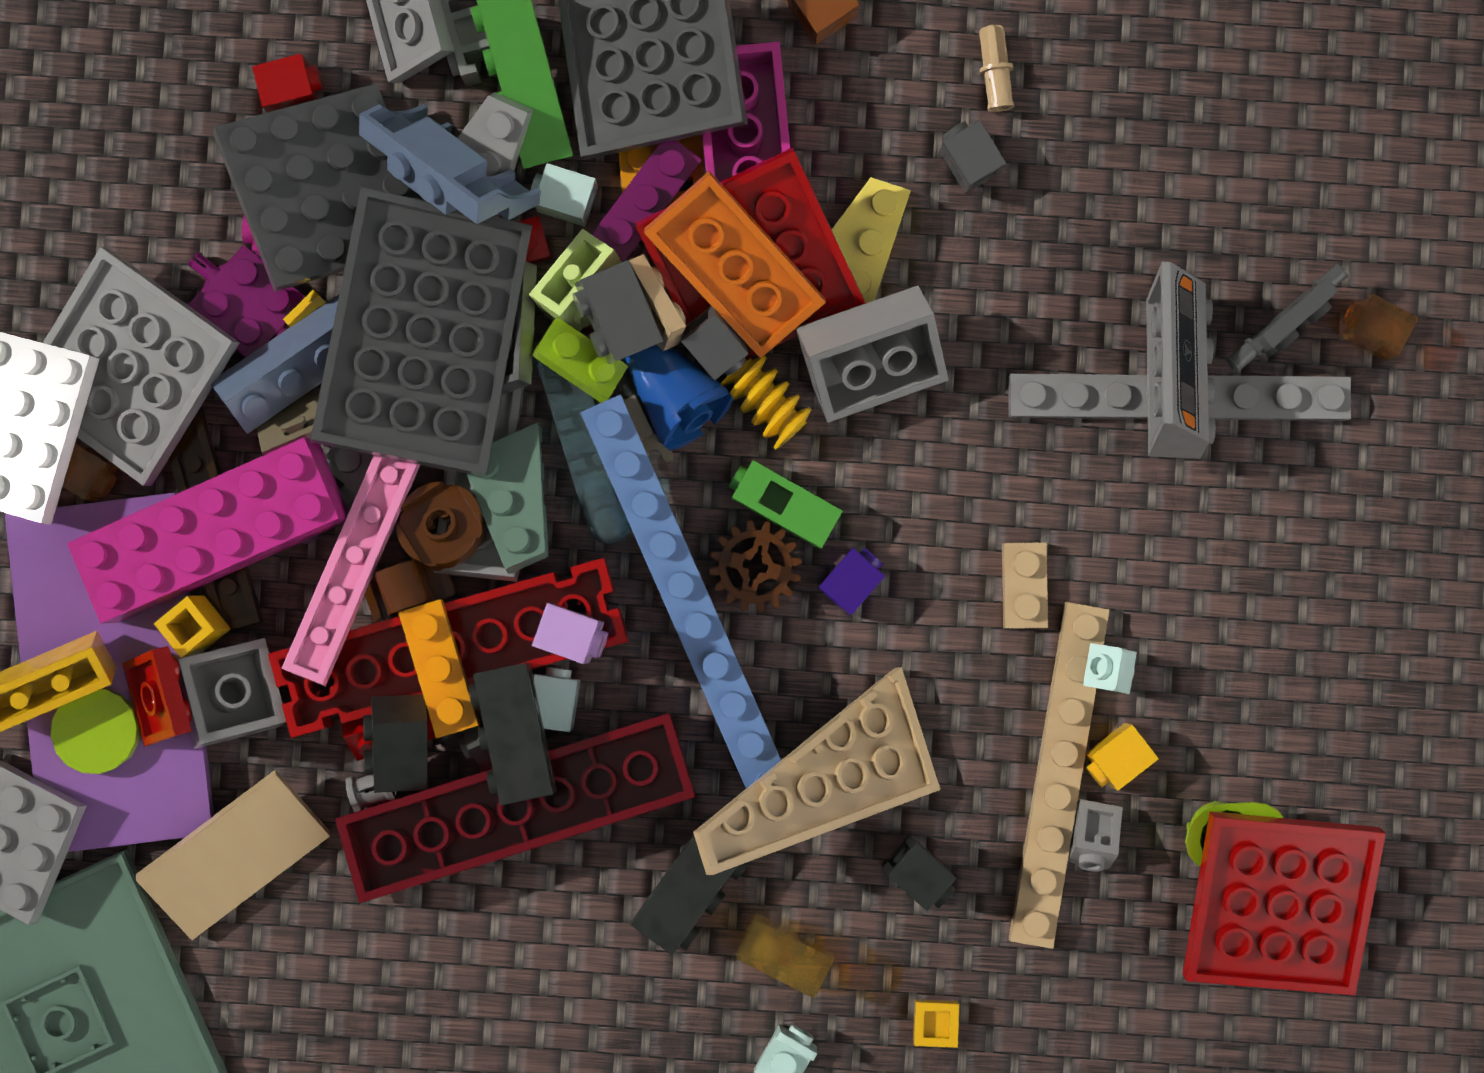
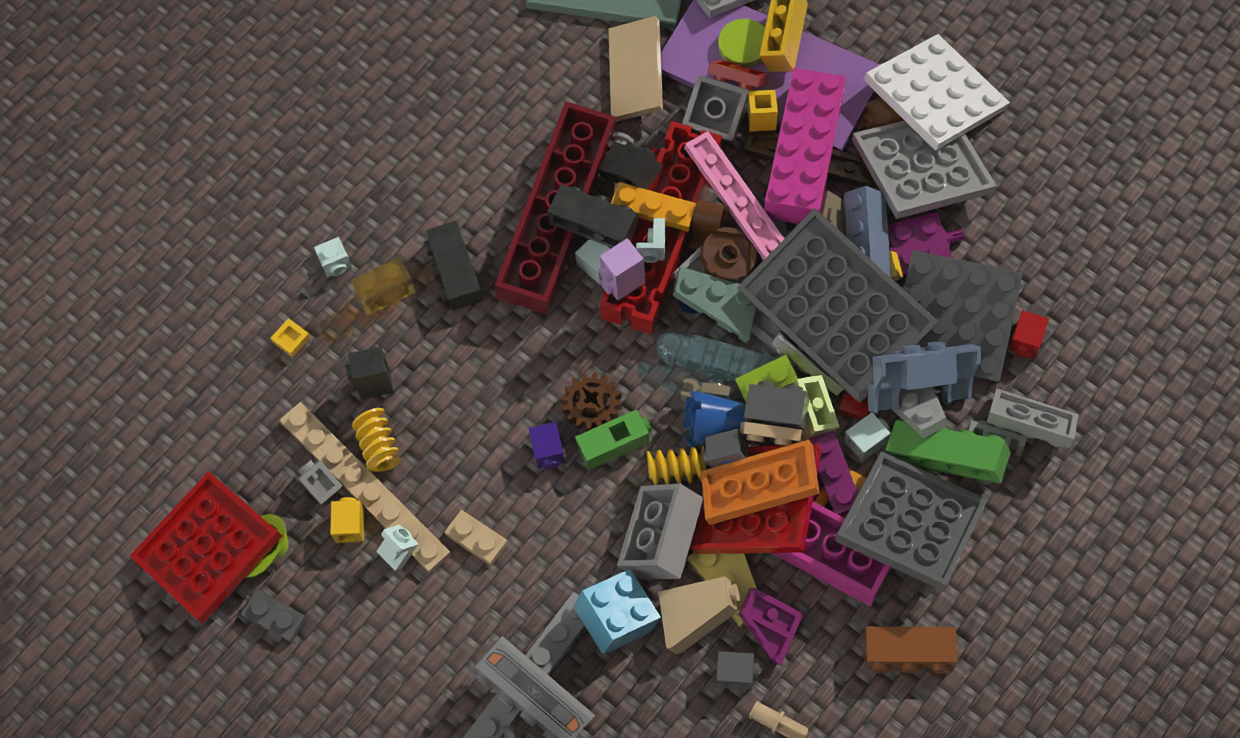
camera: 130 degrees right, 20 degrees down
medium blue brick [580,394,781,788] -> none
tan wing [693,667,941,875] -> none
none -> dark grey plate [241,589,307,644]
none -> yellow piece [352,408,402,472]
none -> medium azure brick [573,569,661,655]
none -> light aqua bracket [636,218,665,263]
none -> tan slope [658,576,740,654]
none -> magenta wing [738,588,803,665]

